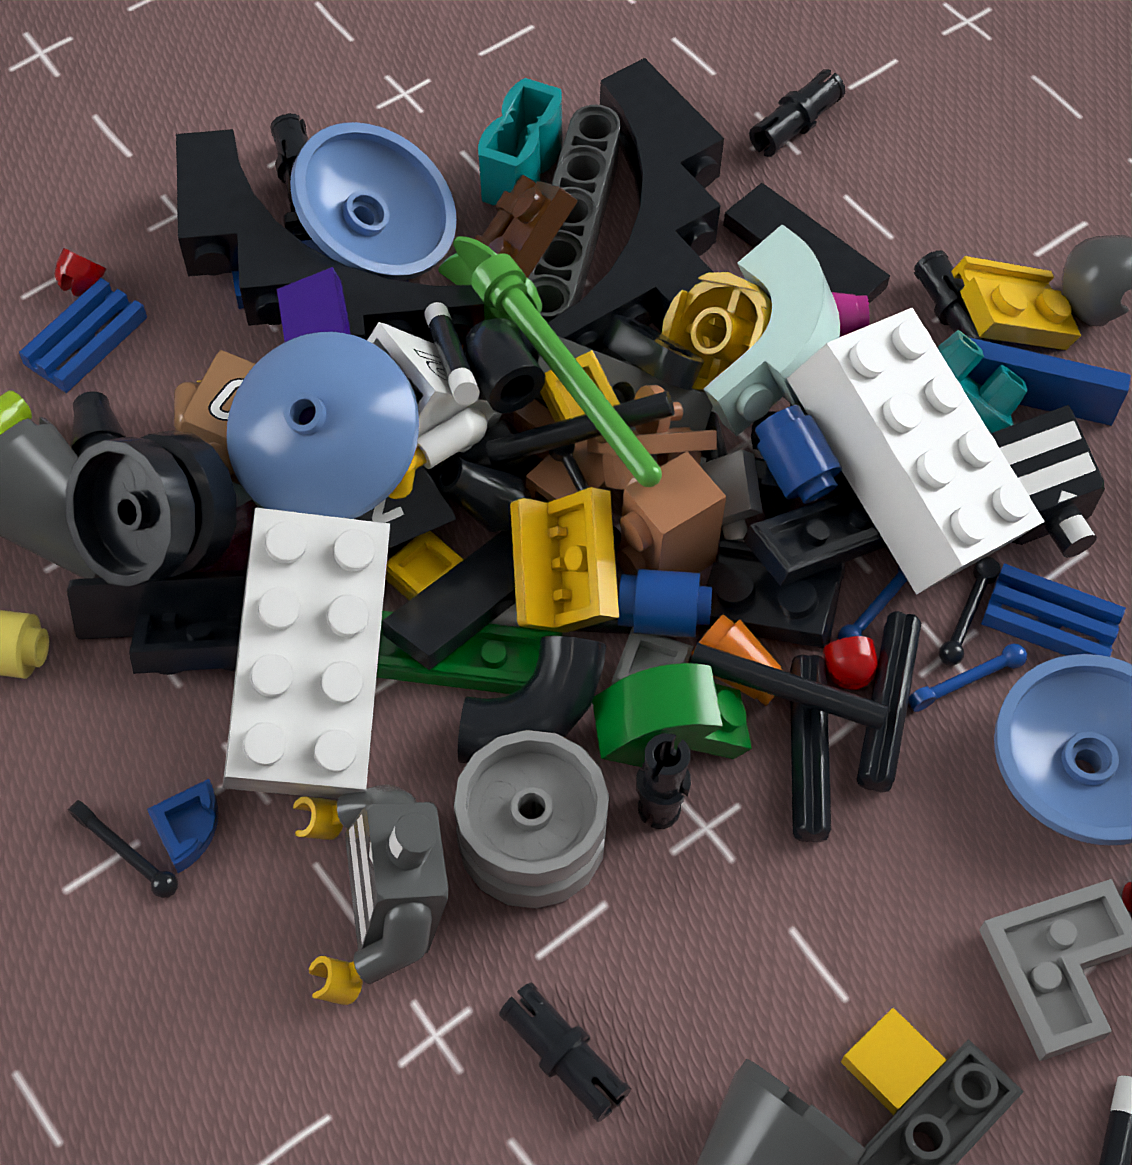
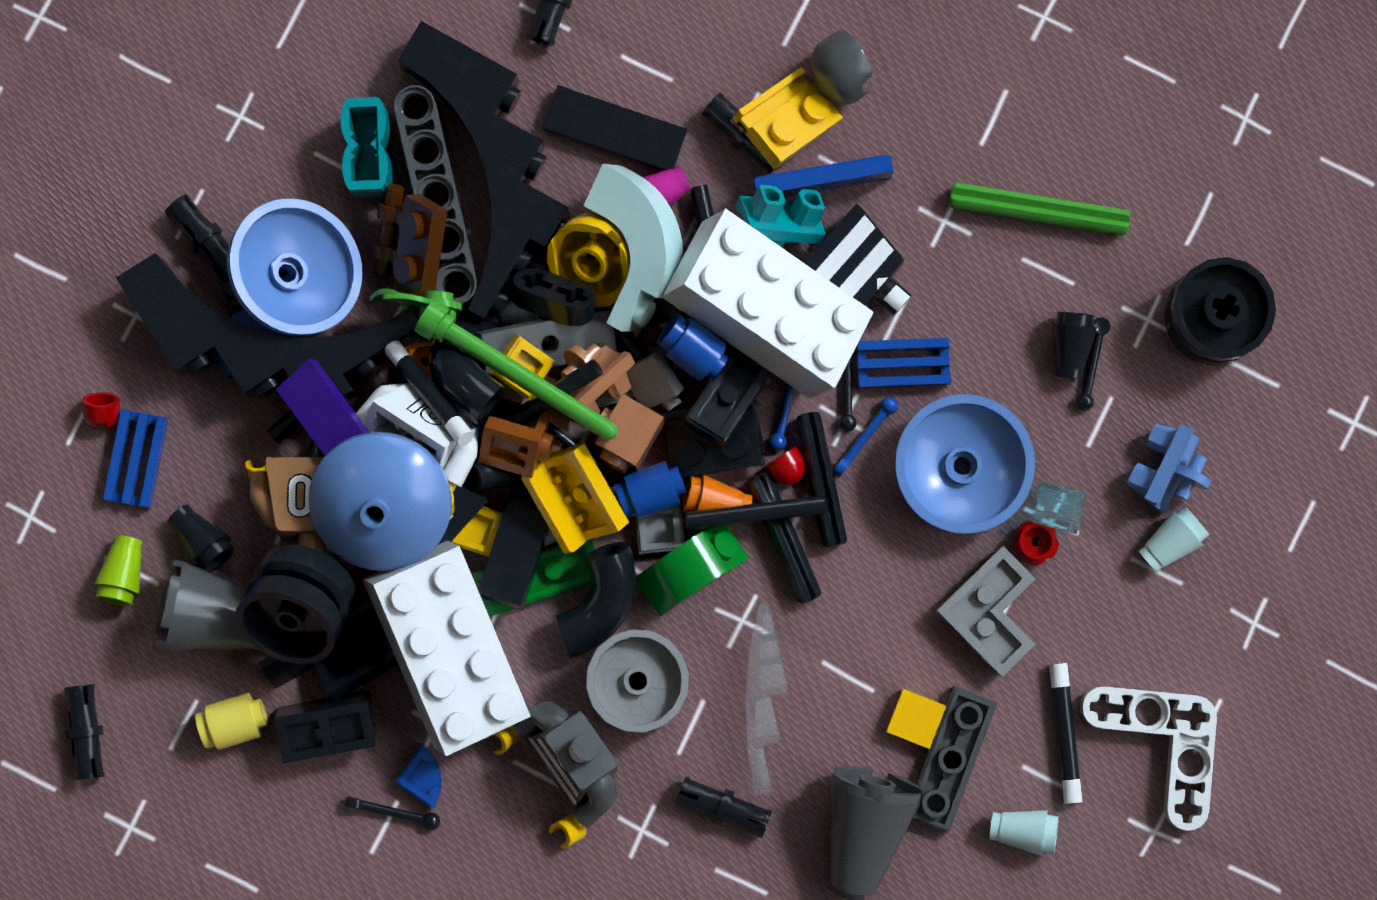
camera: 25 degrees left, 25 degrees up
black pin [636,733,691,829] -> none
none -> black hinge [274,690,377,764]
none -> dark orange bracket [478,414,555,478]
none -> clear slope [744,602,789,797]

